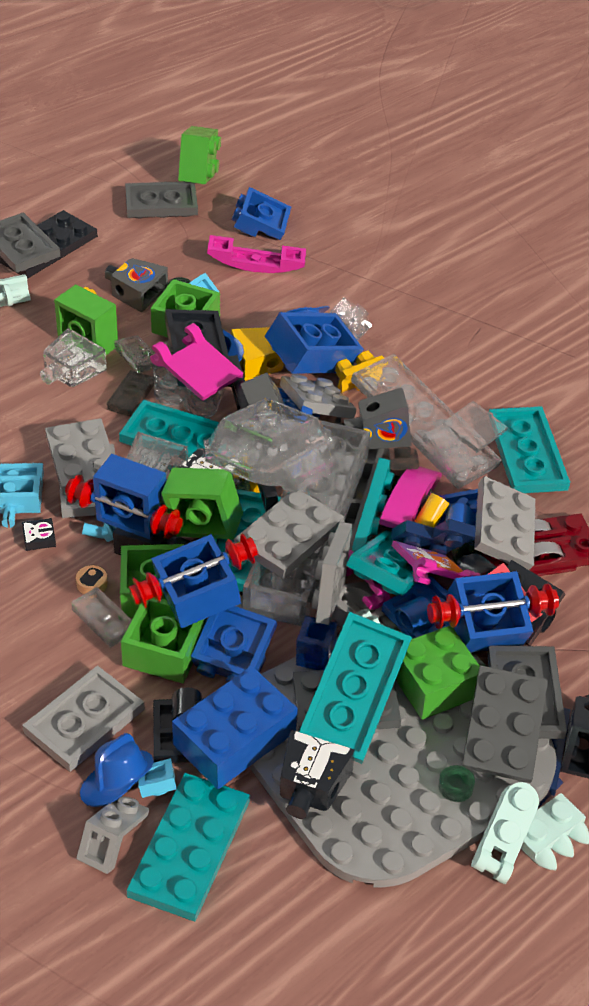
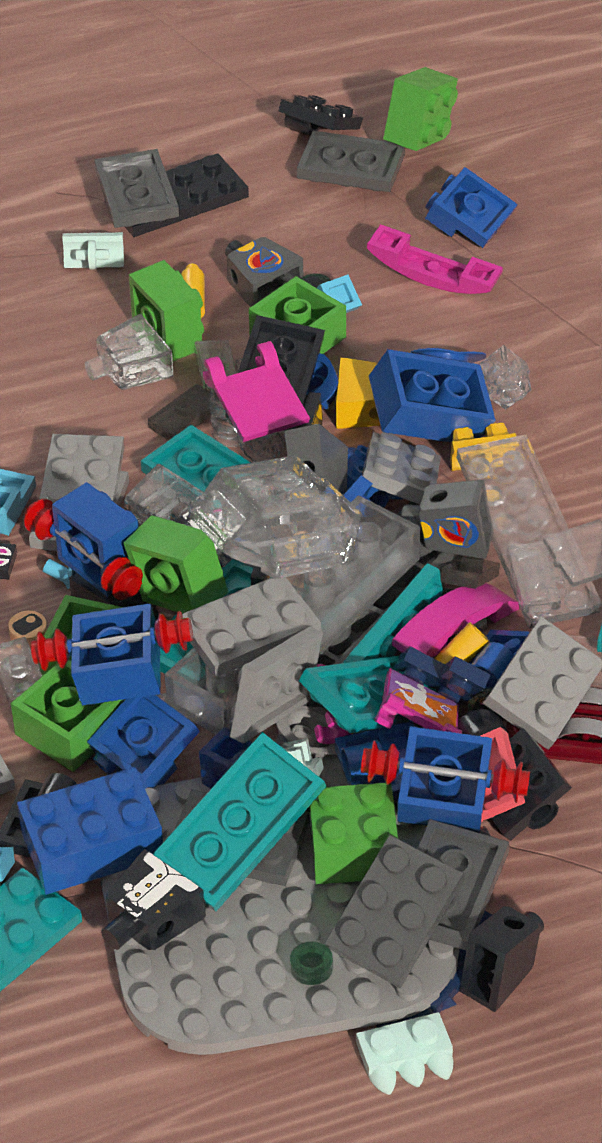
camera: 25 degrees right, 0 degrees up
light aqua plate [471,782,539,884] -> none
none -> black plate [278,95,363,136]

